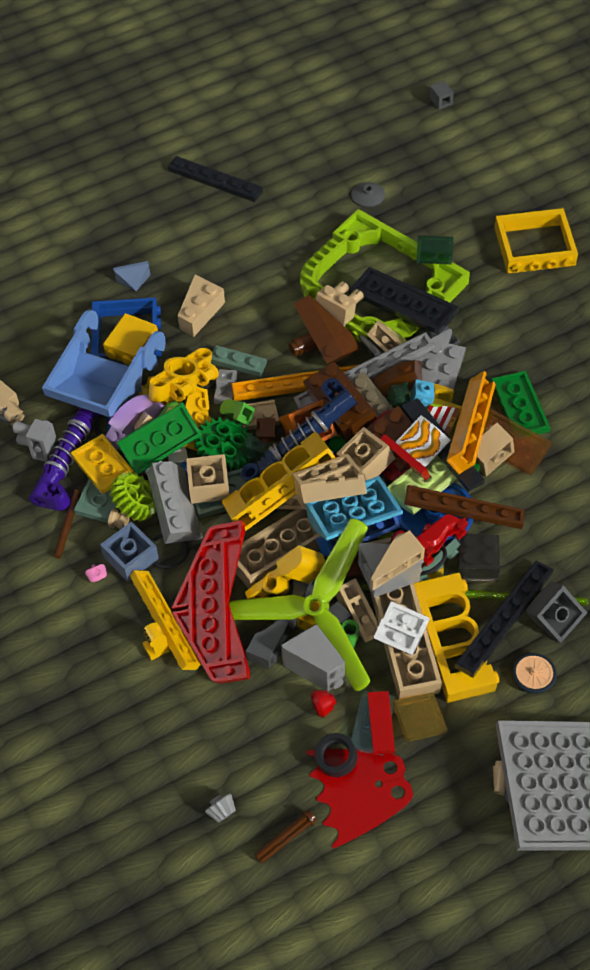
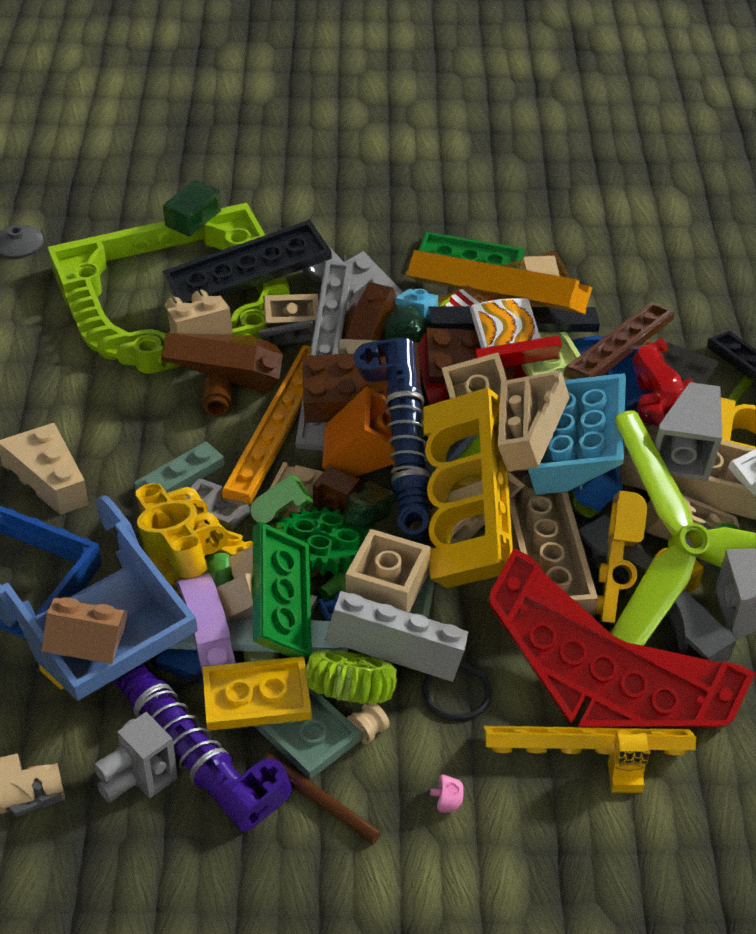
camera: 65 degrees left, 10 degrees down
sand blue brick [100,522,159,582] -> none
yellow brick [103,313,158,366] -> none
tan slope [370,530,425,591] -> none
yellow window [495,208,578,274] -> none
none -> medium nougat slope [41,597,129,664]

